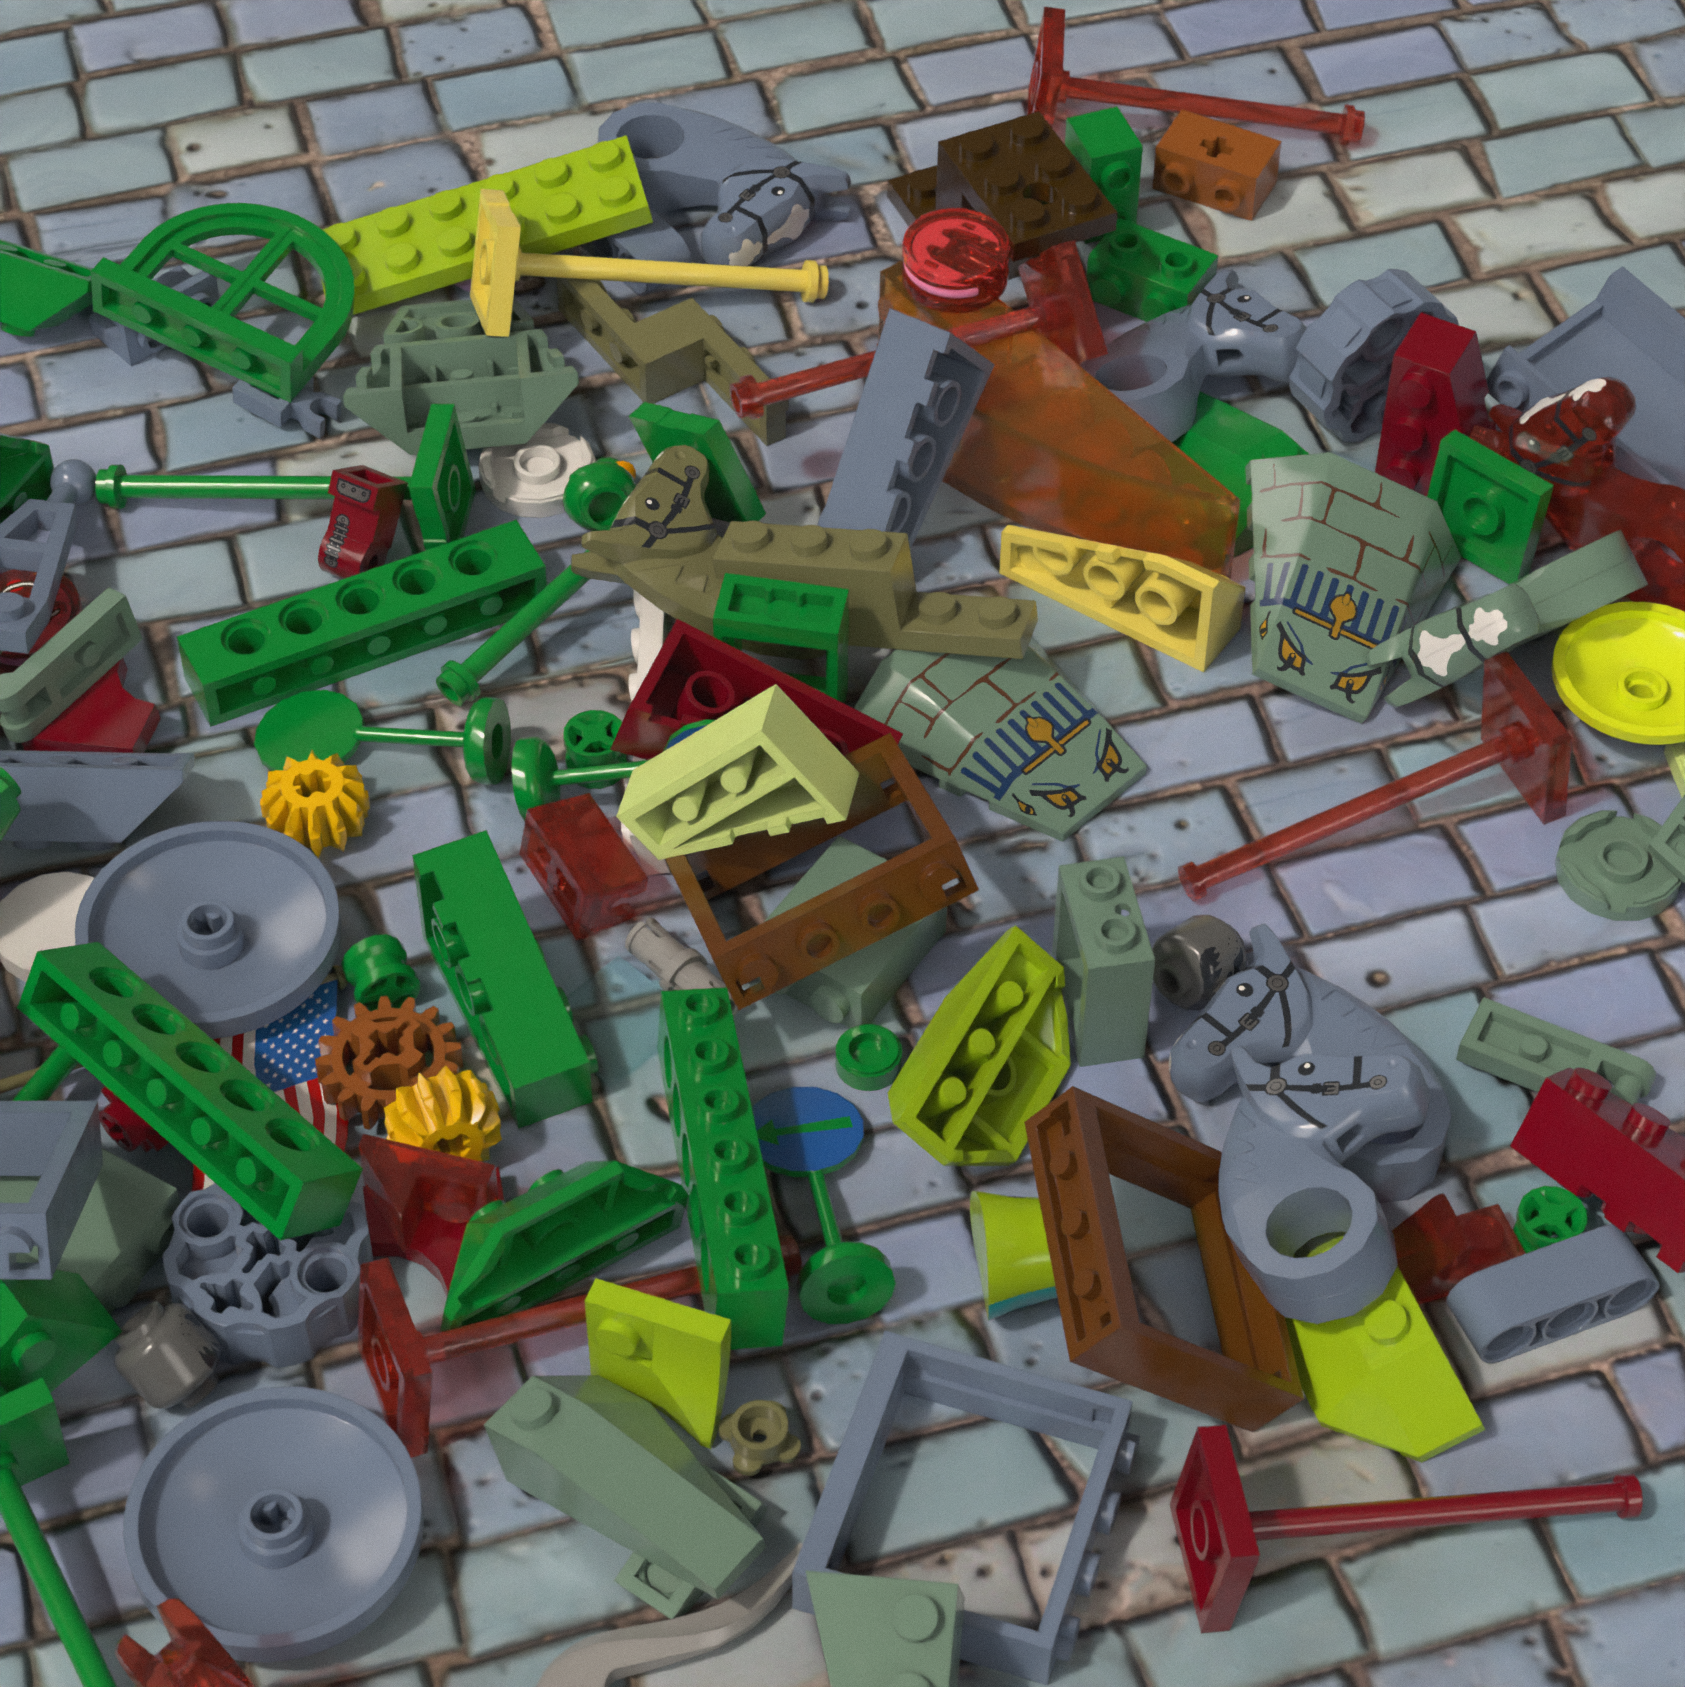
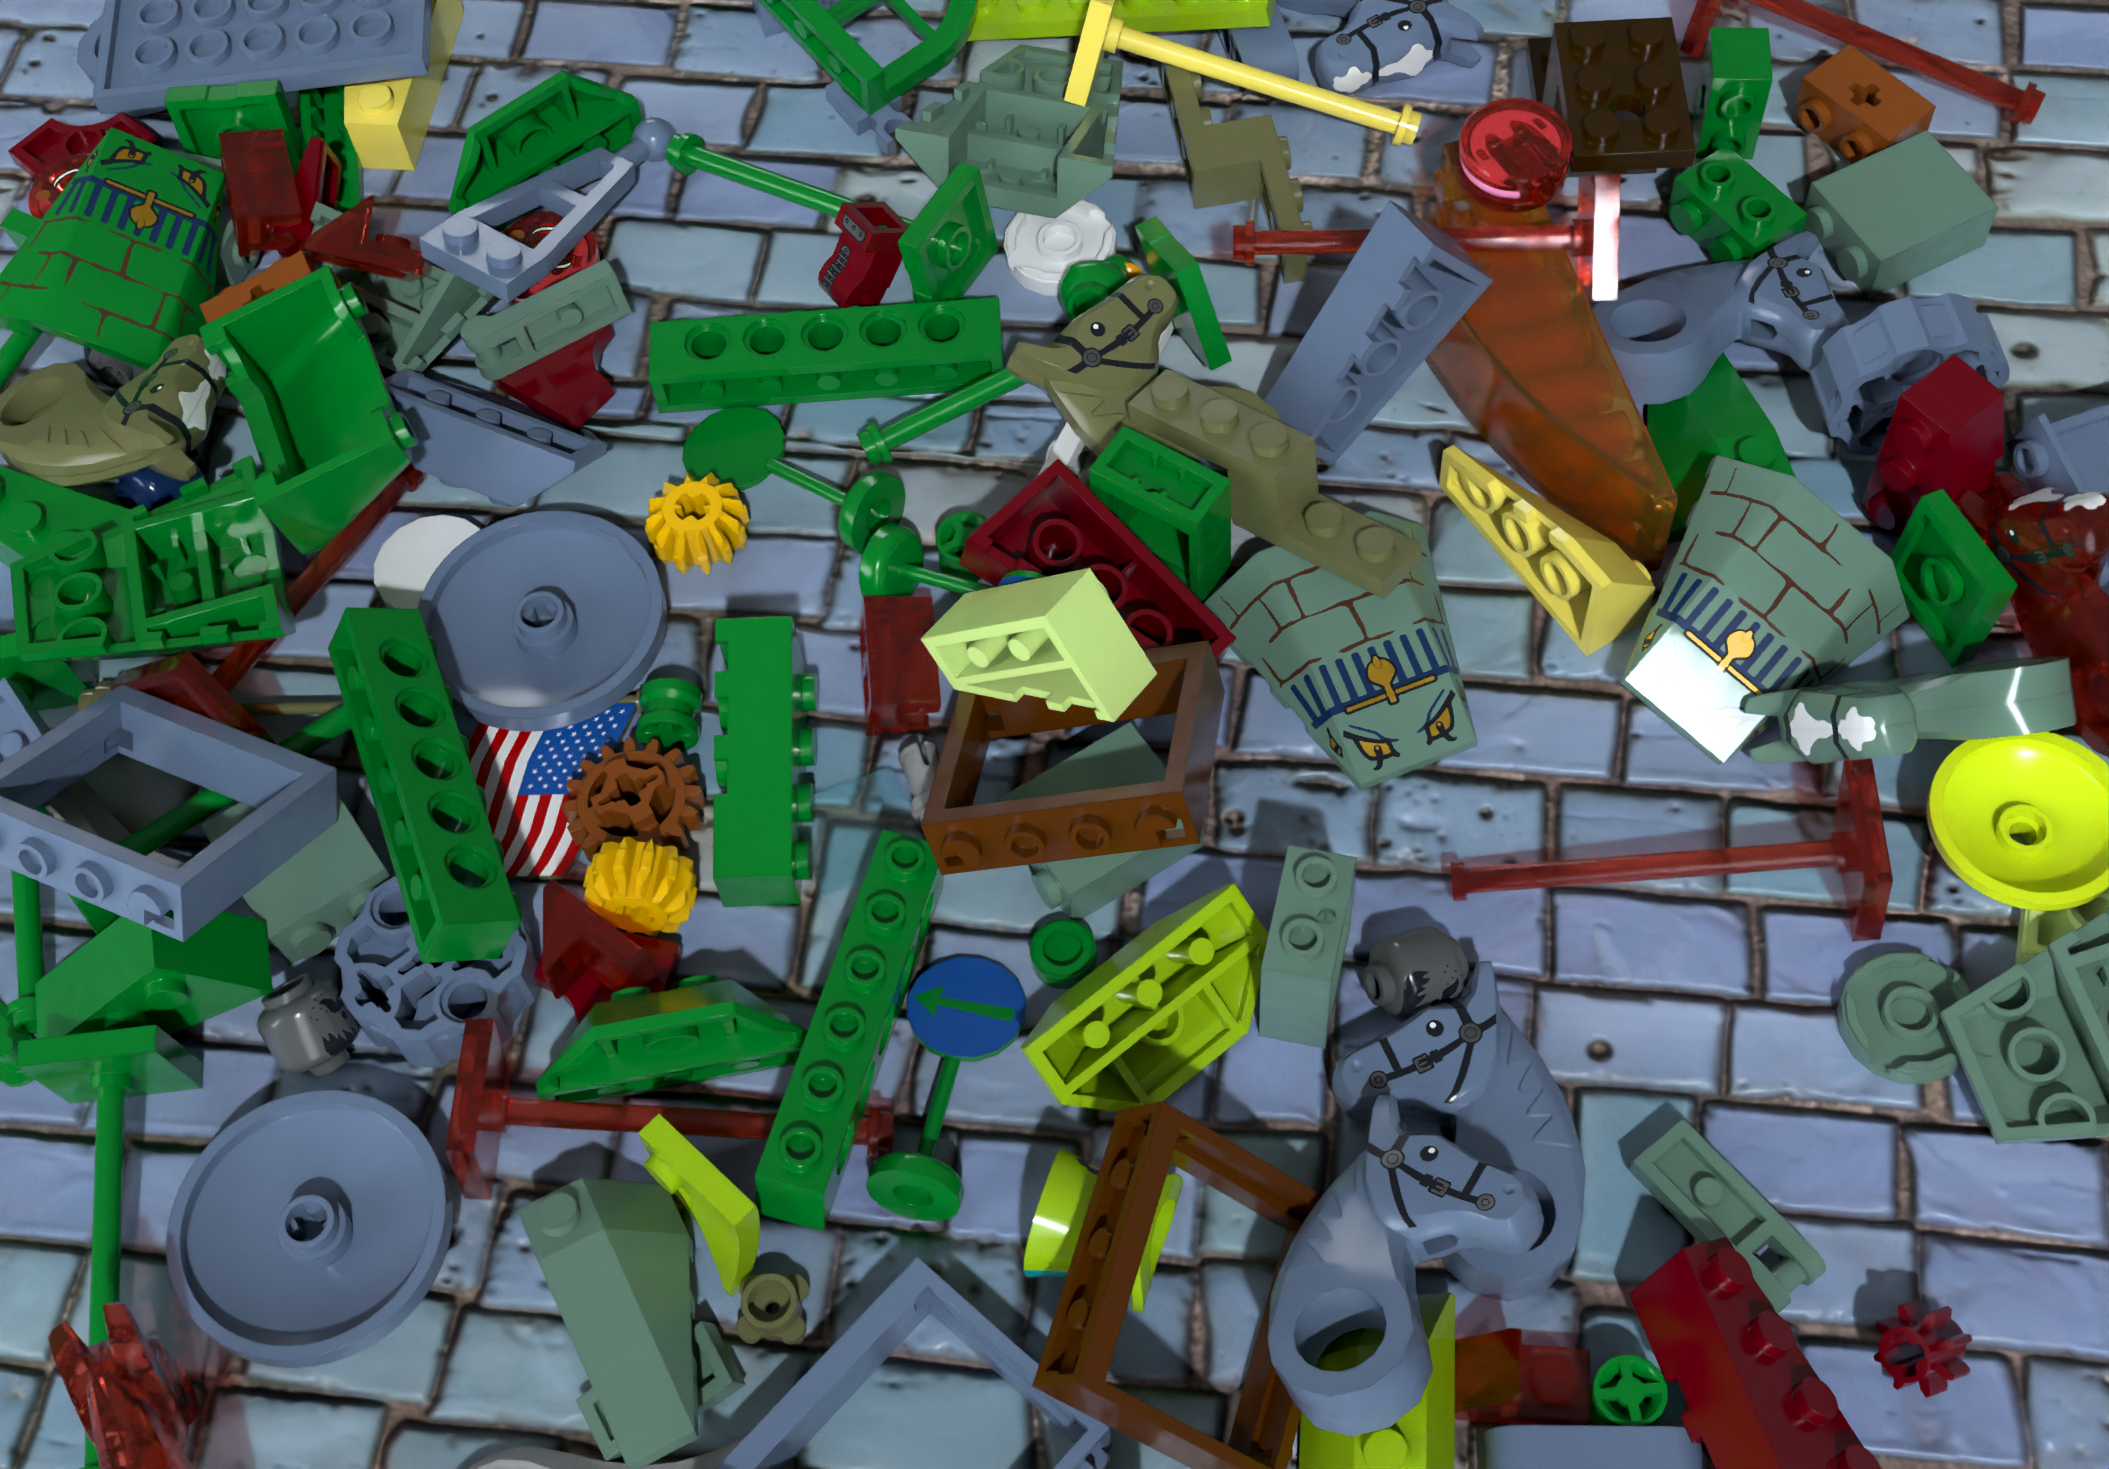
camera: 30 degrees right, 10 degrees up
none -> sand green brick [1804,130,1998,299]

